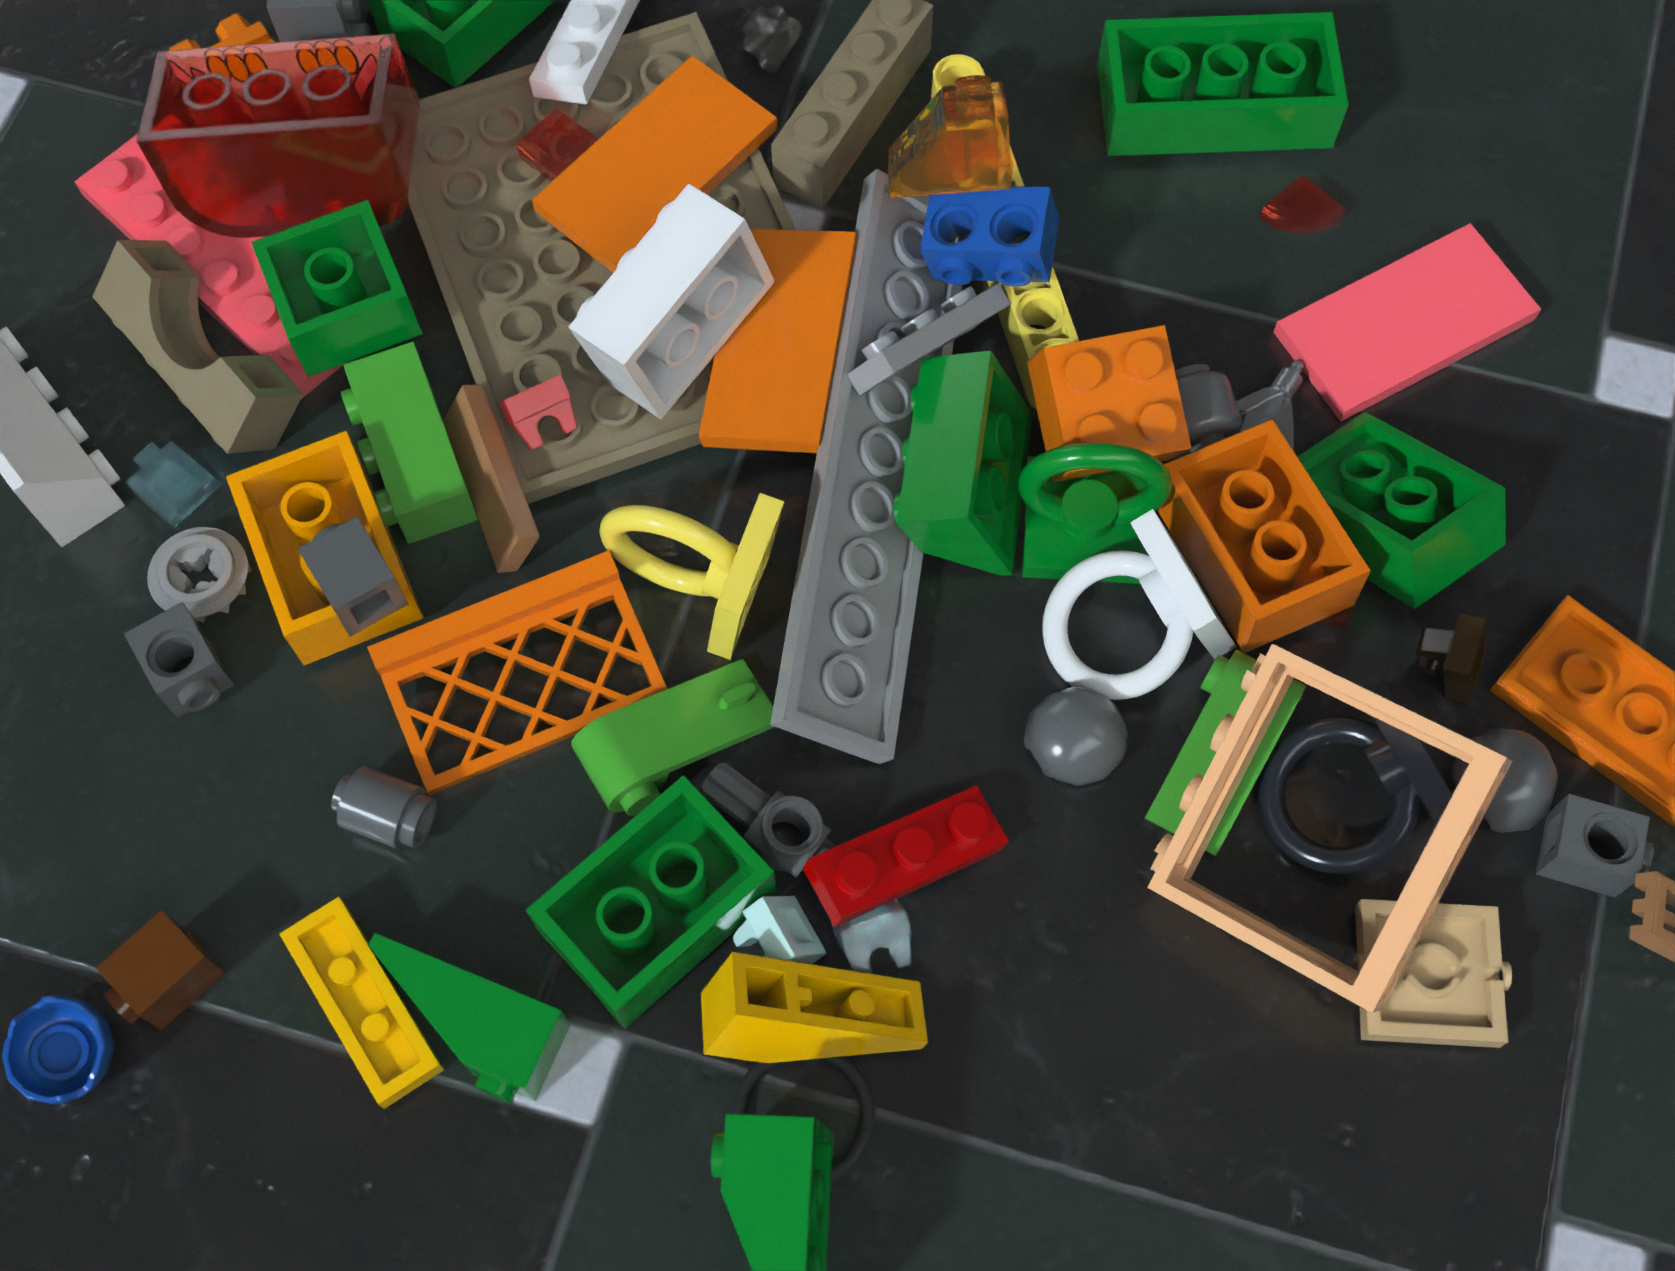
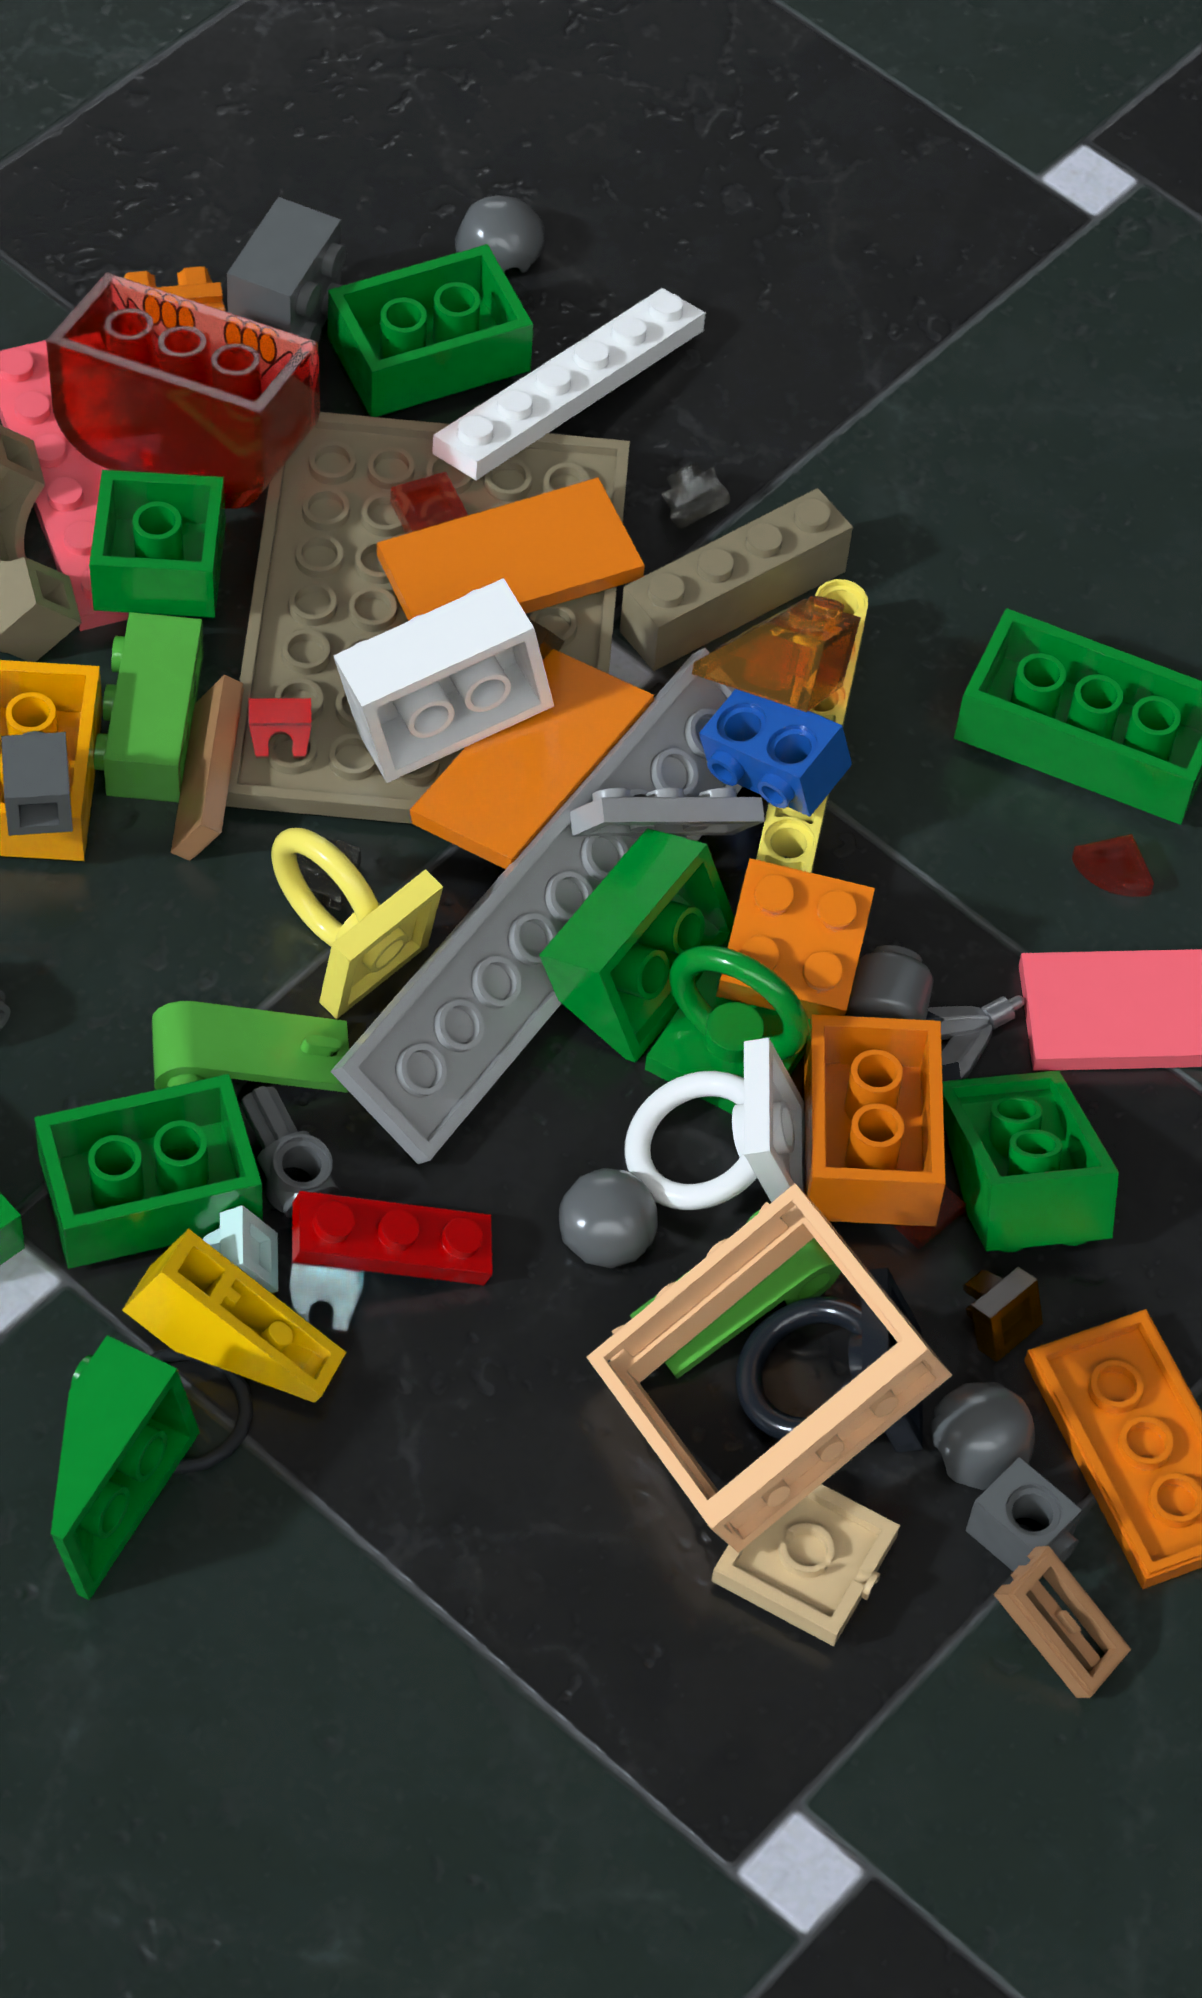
camera: 20 degrees right, 10 degrees down
orange fence [367,550,667,796] -> none

